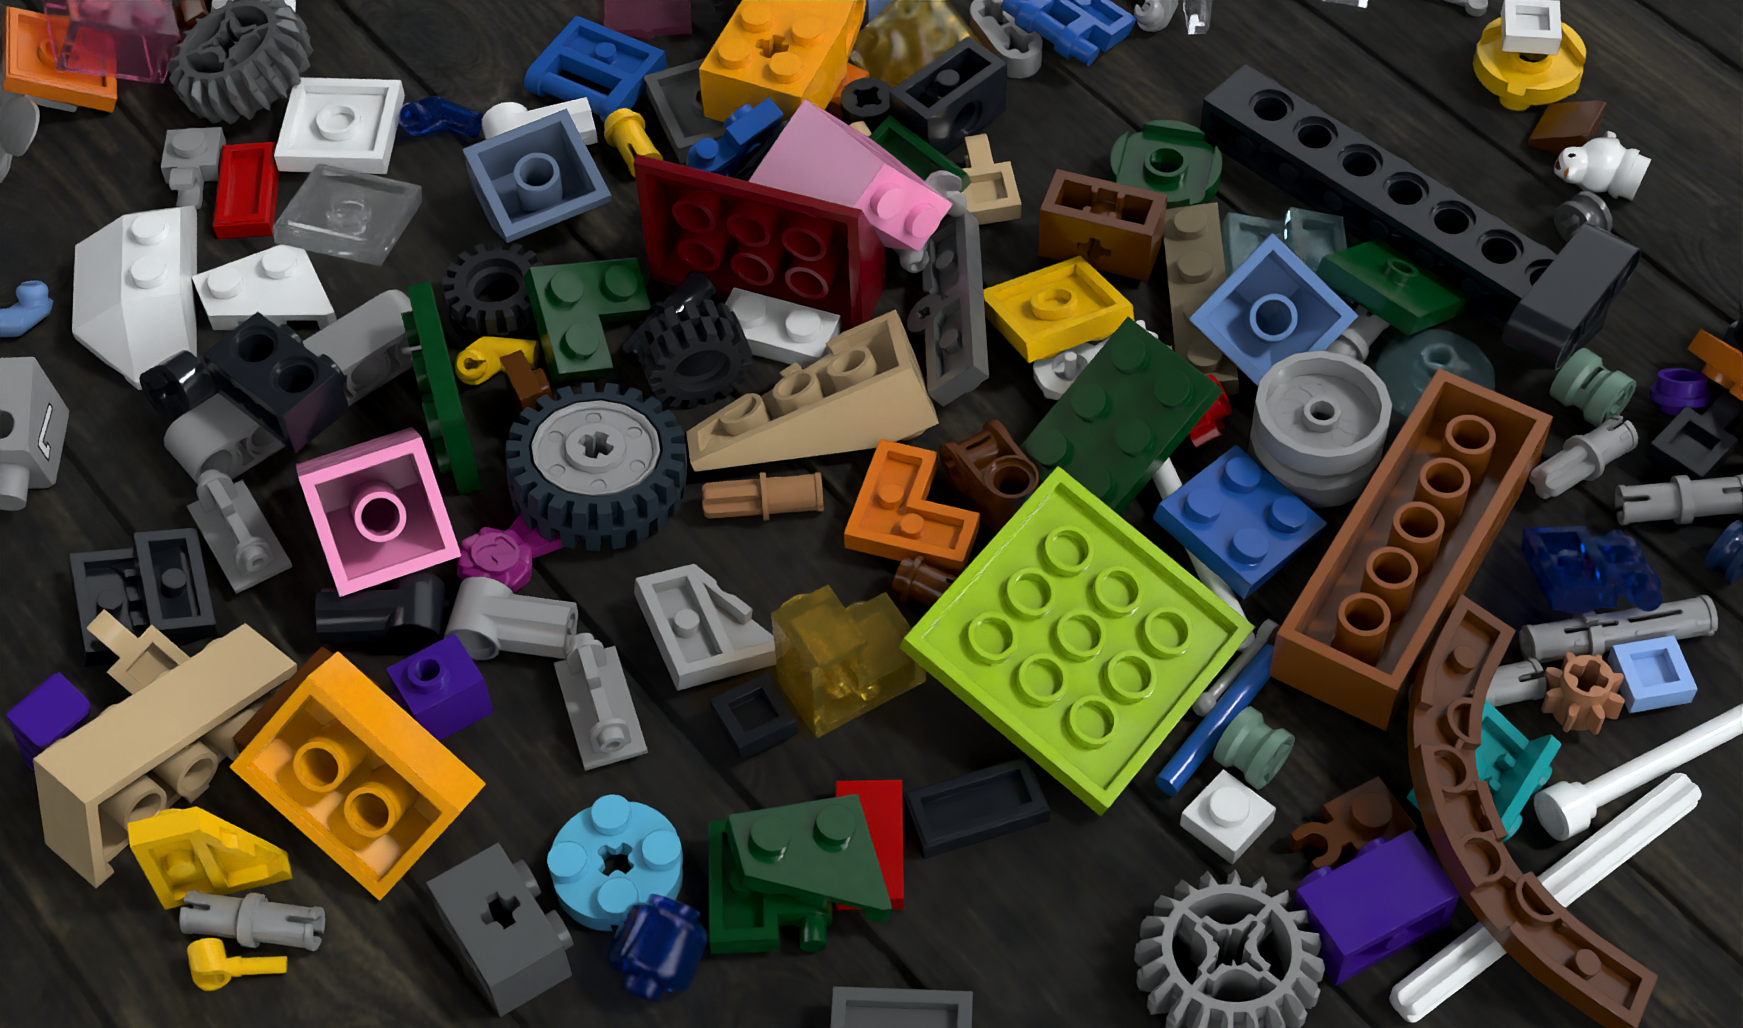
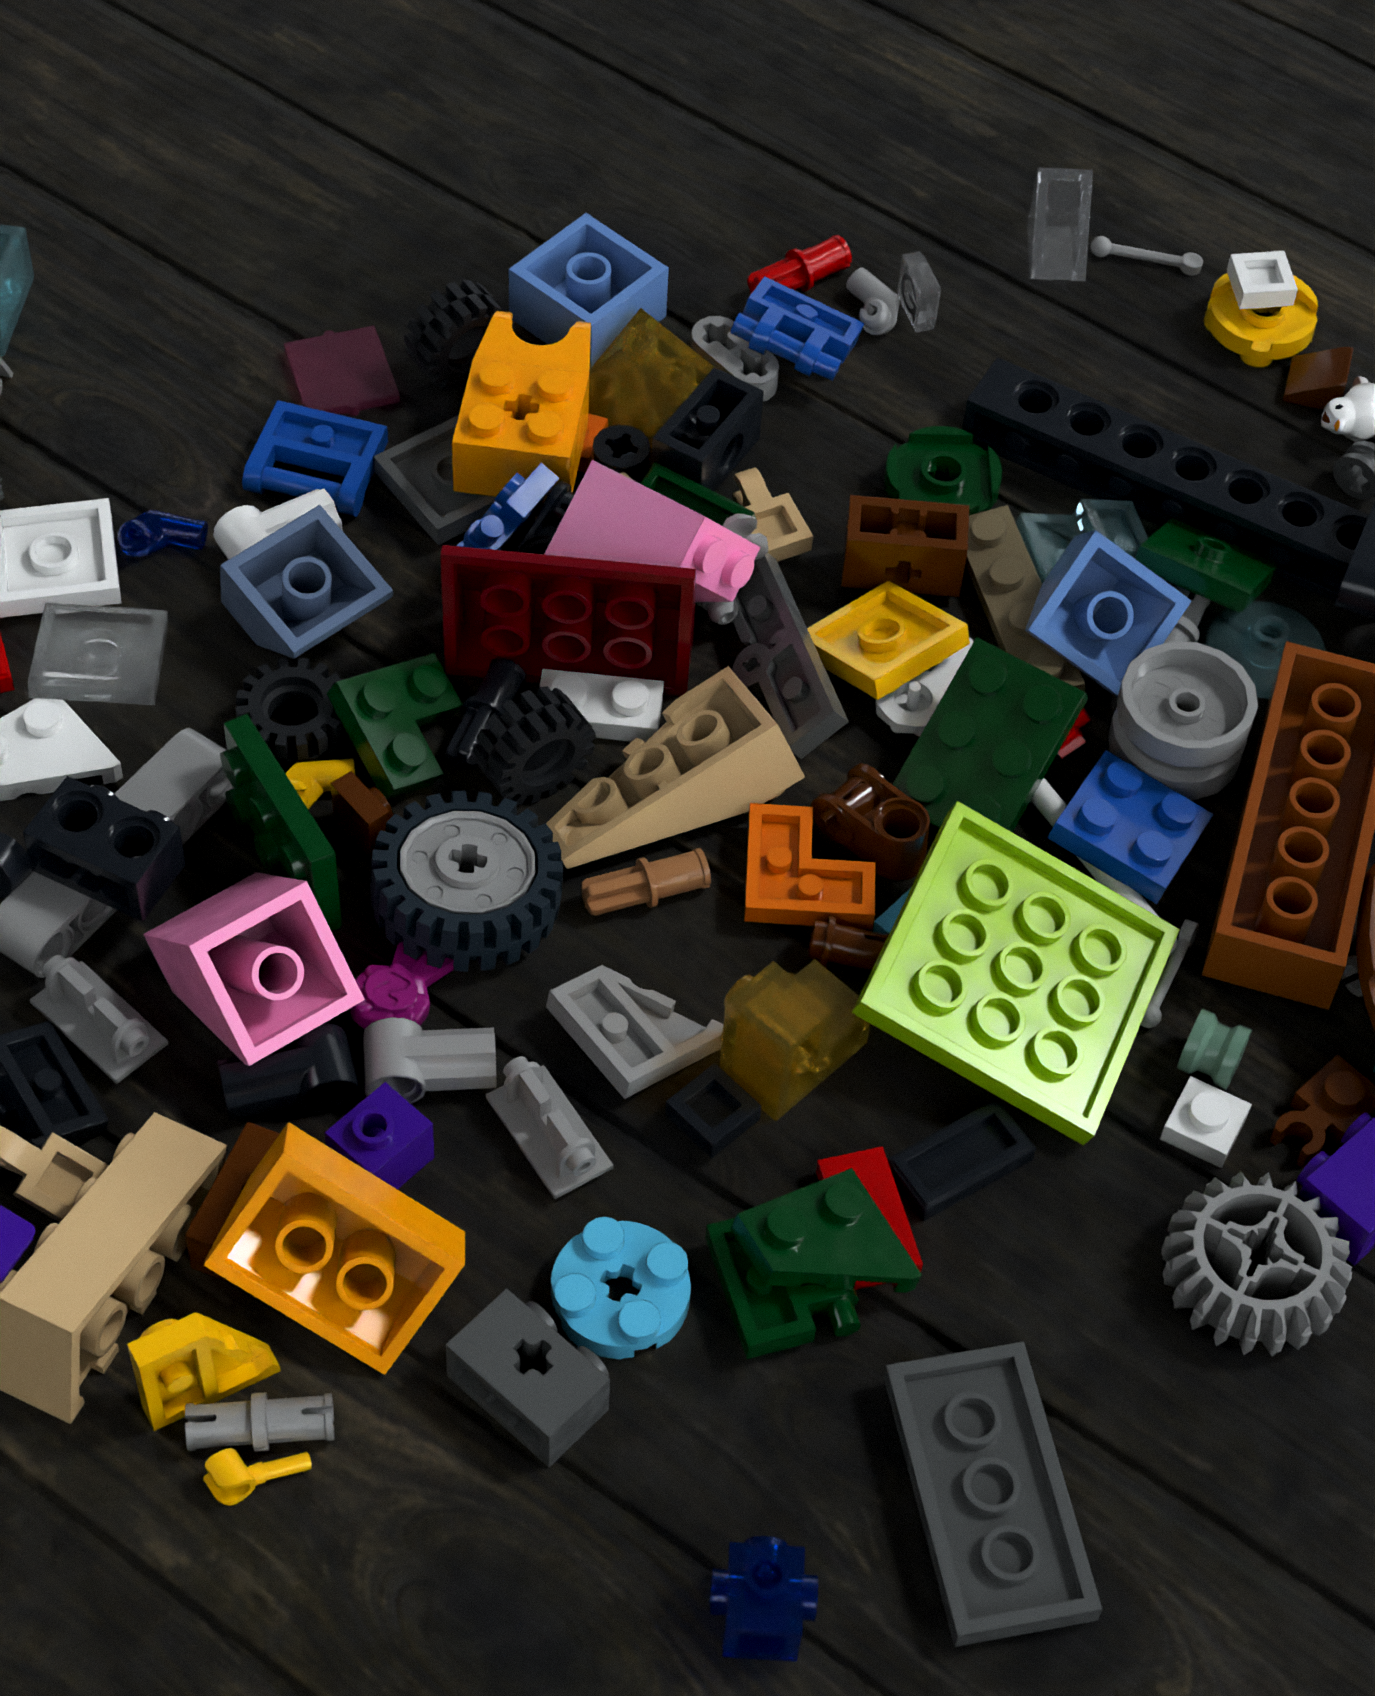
camera: 20 degrees left, 0 degrees up
yellow pin [604,108,663,177] -> none
clear blue head [608,894,708,1002] -> none
blue bar [1155,644,1274,796] -> none

